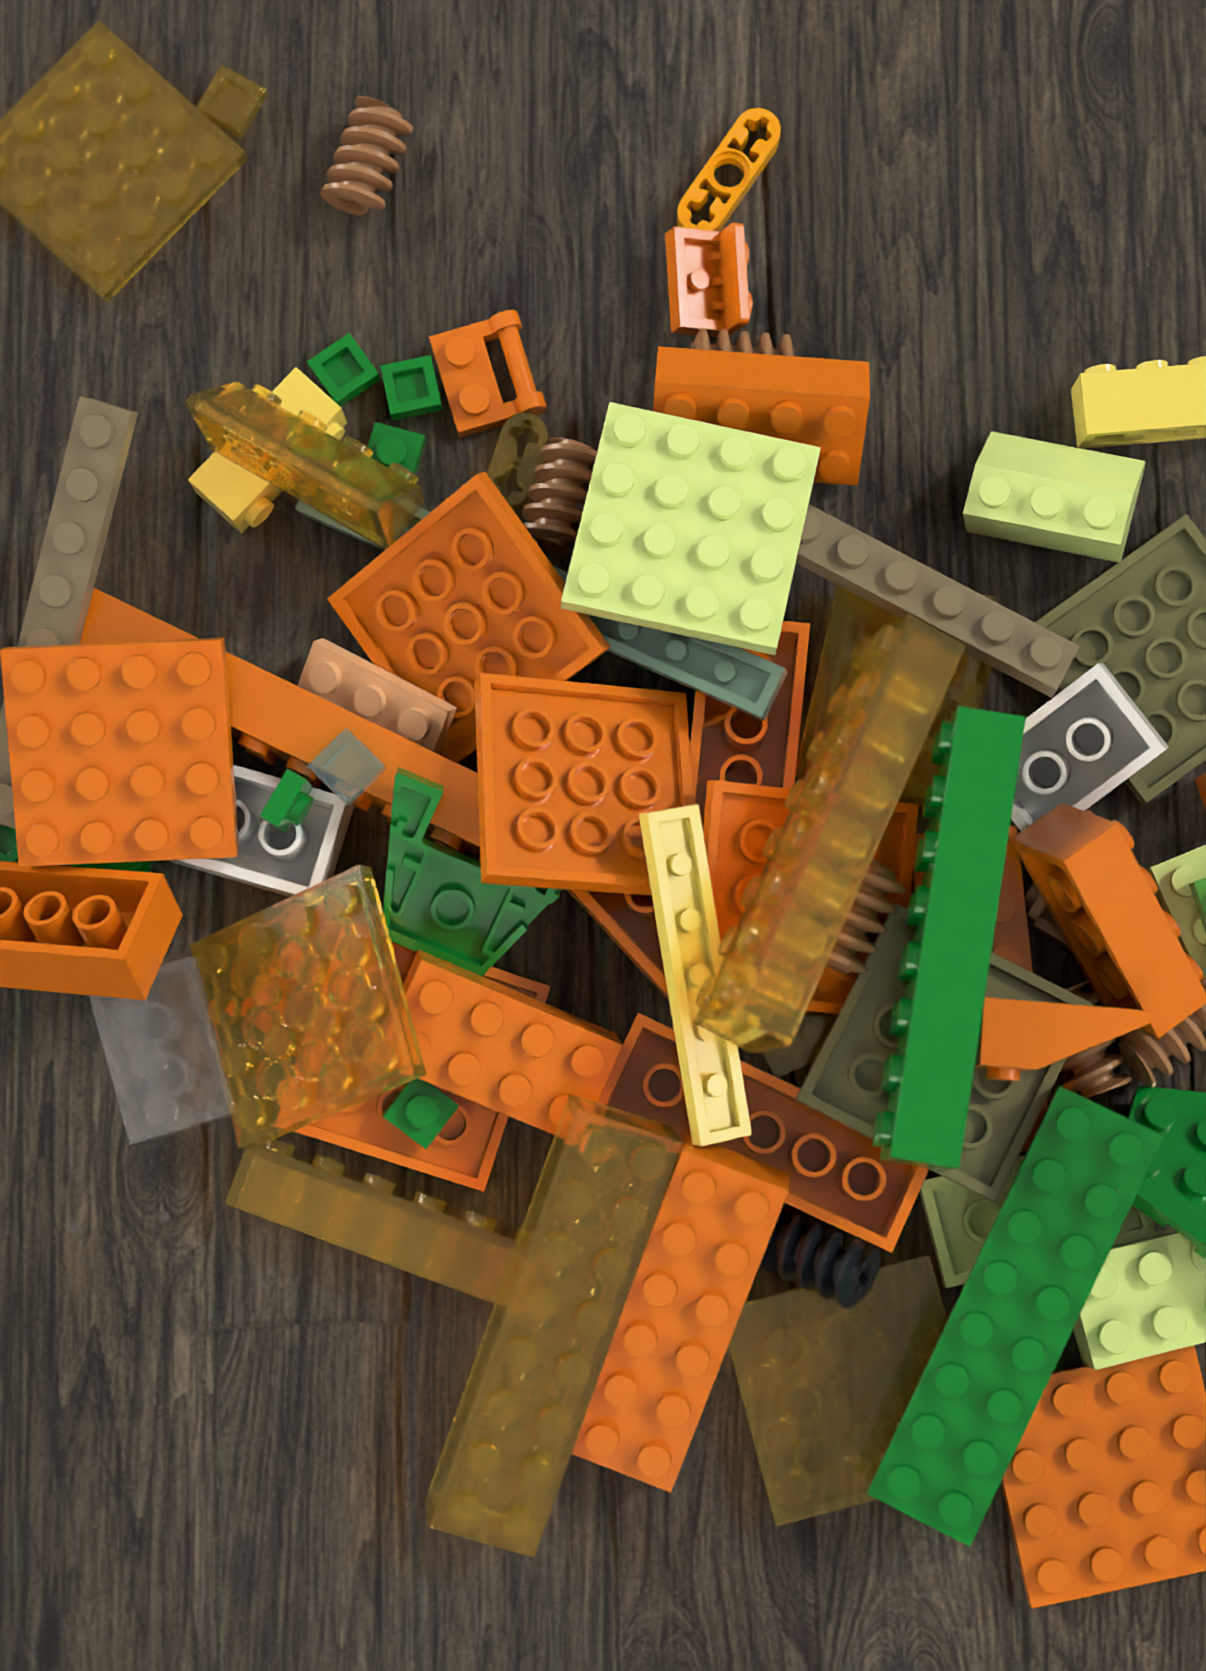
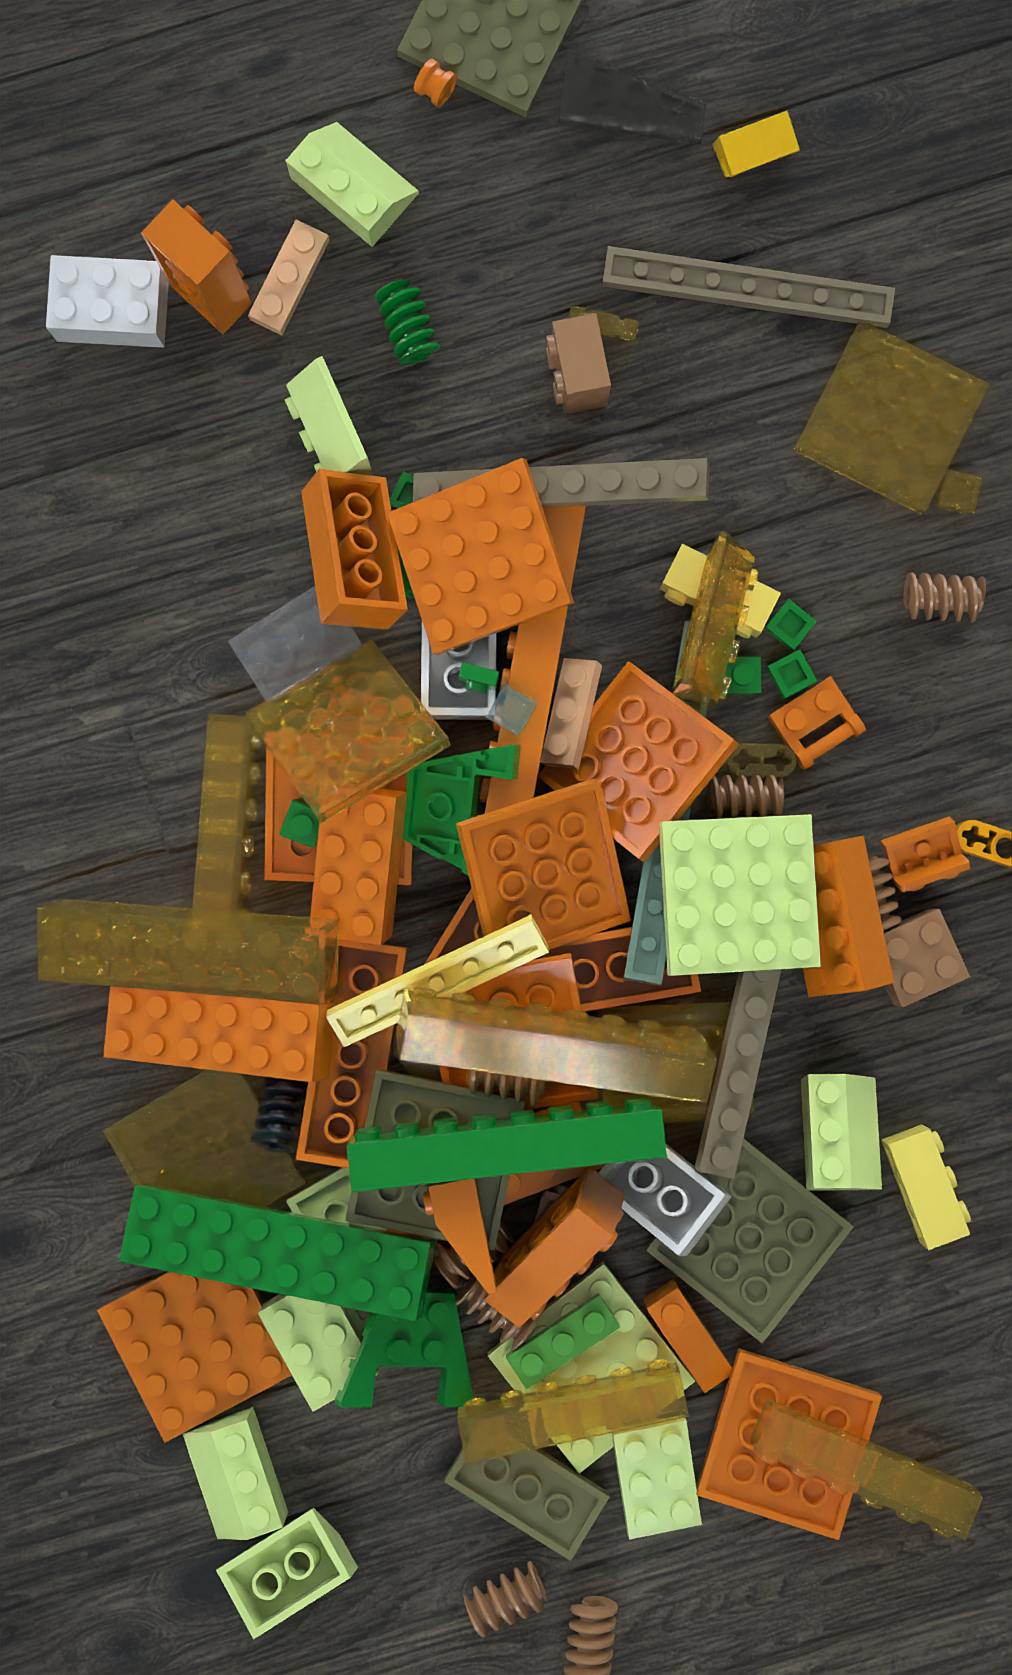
camera: 75 degrees right, 5 degrees up
none -> medium nougat brick [884,909,970,1007]

